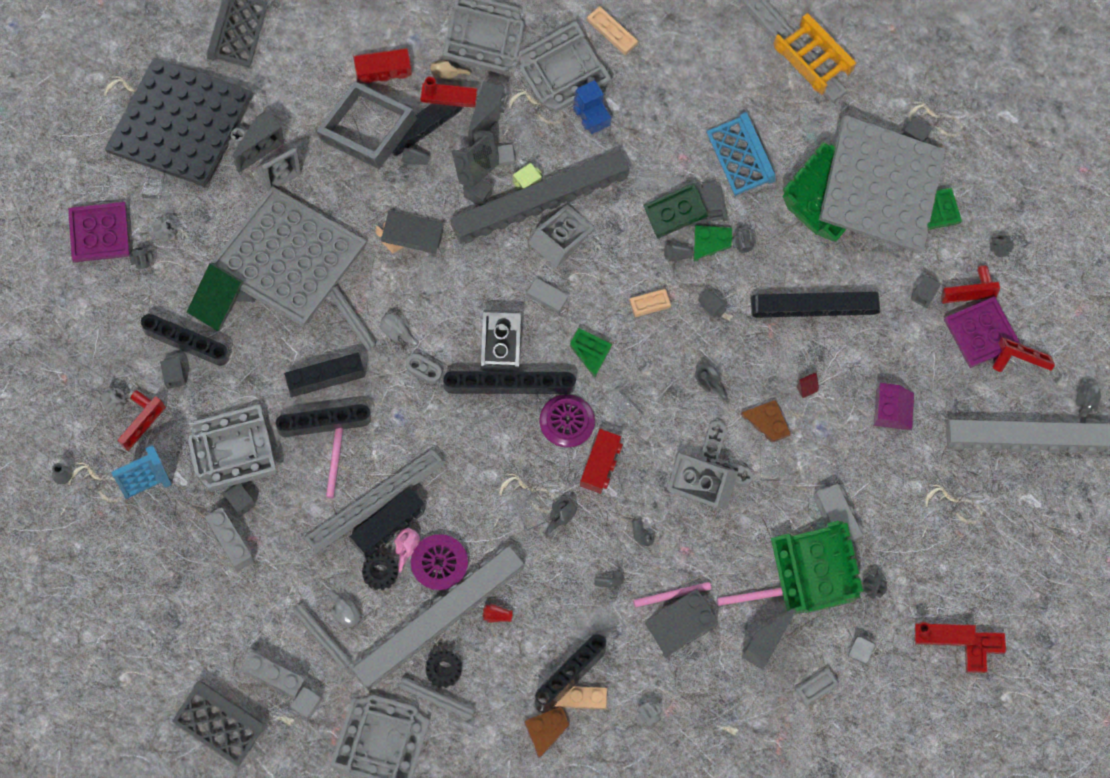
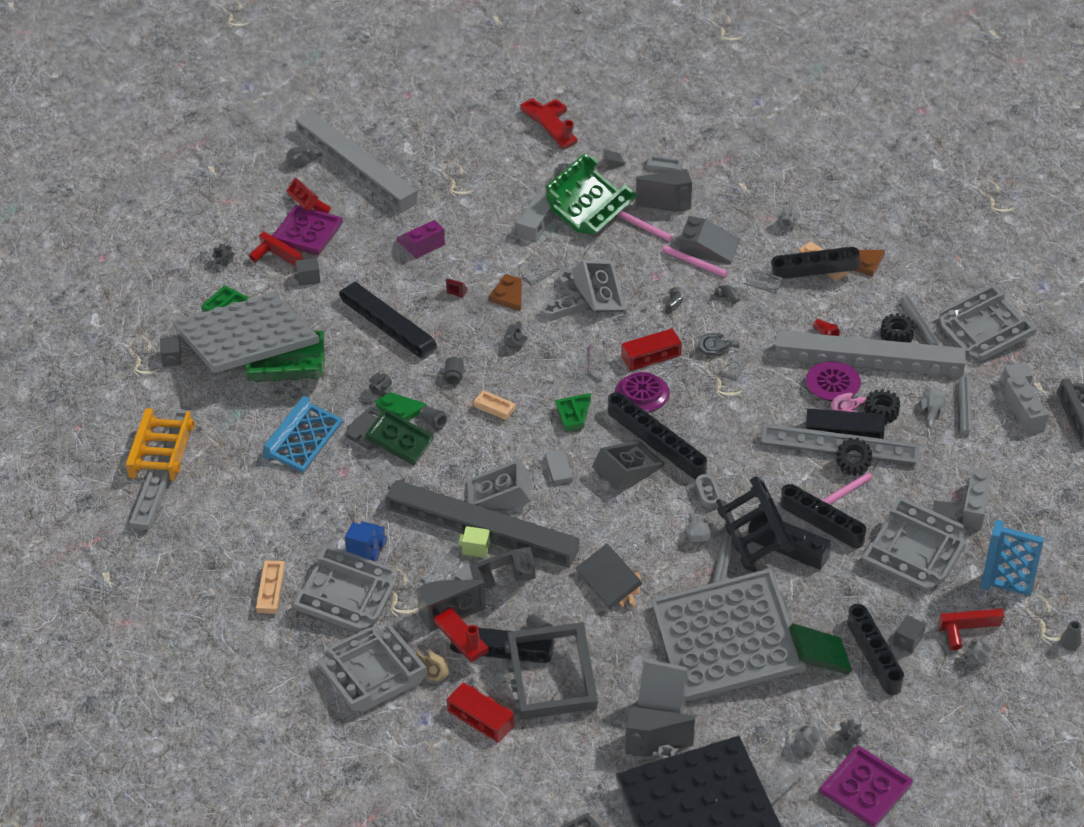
camera: 125 degrees left, 25 degrees down
none -> black fence [716,476,796,572]
none -> black tyre [836,438,872,476]

